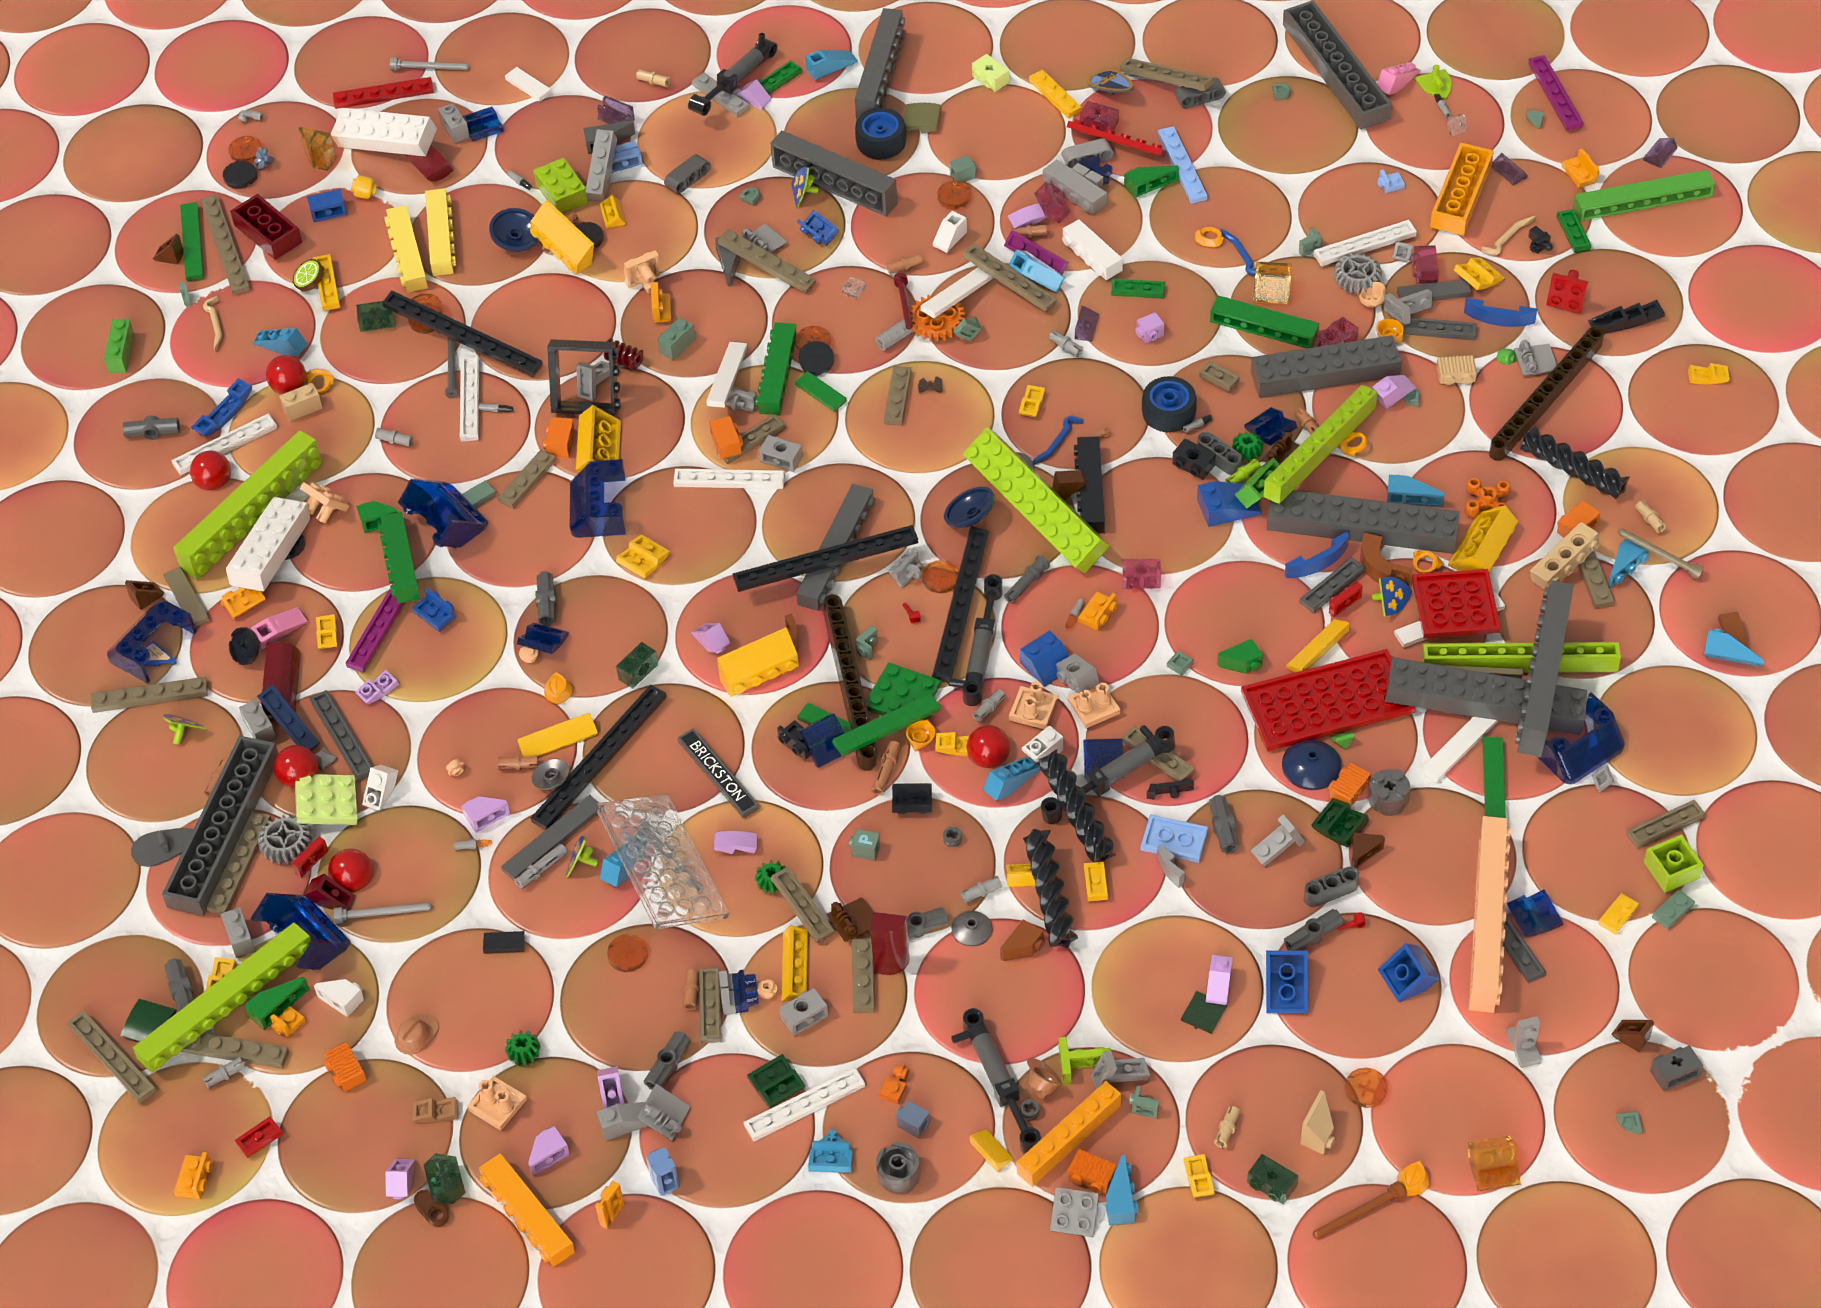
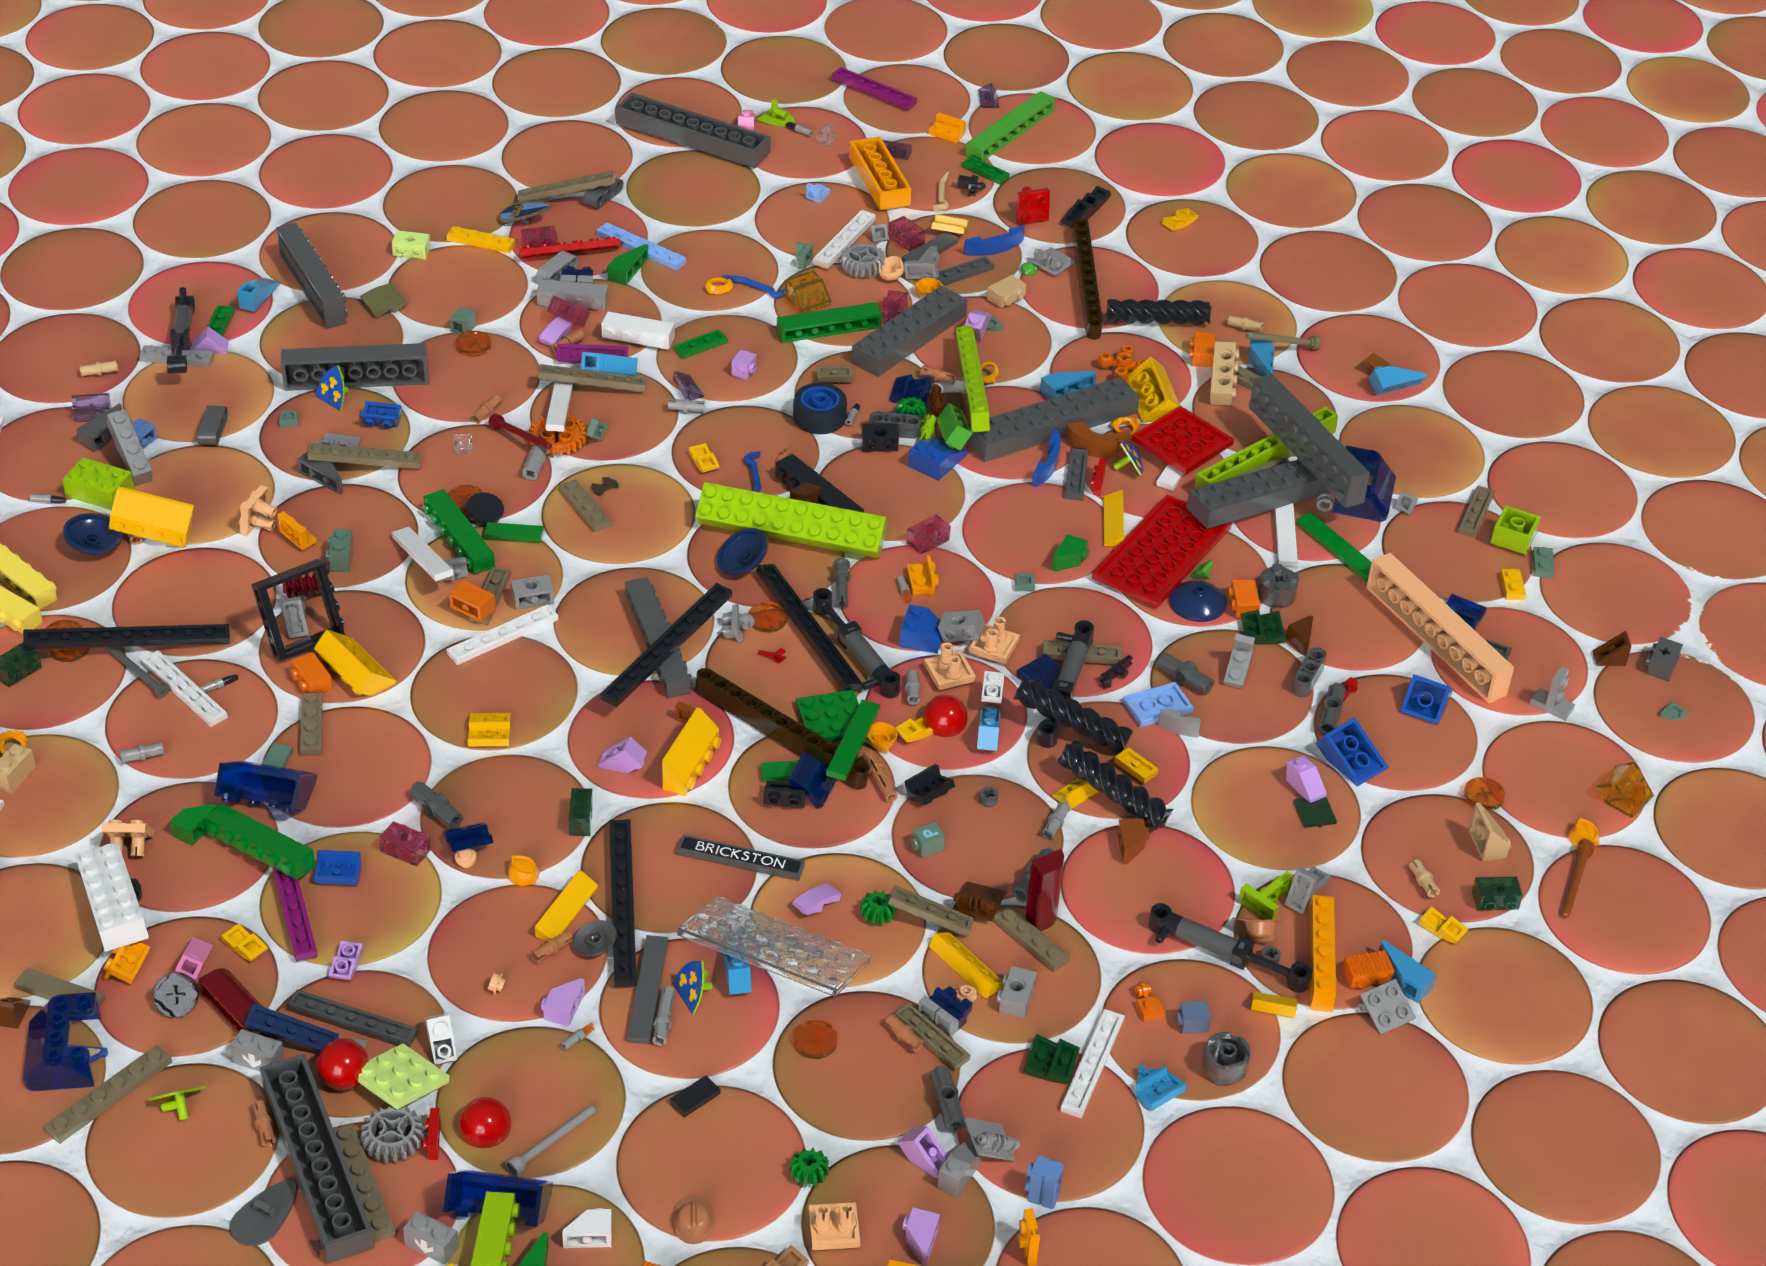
camera: 45 degrees left, 10 degrees down
lime brick [173,430,322,580] -> none
dark red slope [304,874,355,911] -> none
clear blue windscreen [569,459,626,538] -> none
yellow slope [599,195,627,229] -> none
black wheel [855,108,906,159] -> none
sand green bracket [856,625,878,660] -> none
white slope [933,211,967,253] -> none
flat silver dish [951,911,992,947] -> none
sand green bracket [1129,1086,1159,1119] -> none
sand green tile [1272,83,1290,100] -> none
sand green tile [1526,110,1544,128] -> none
none -> clear pink brick [379,821,431,867]

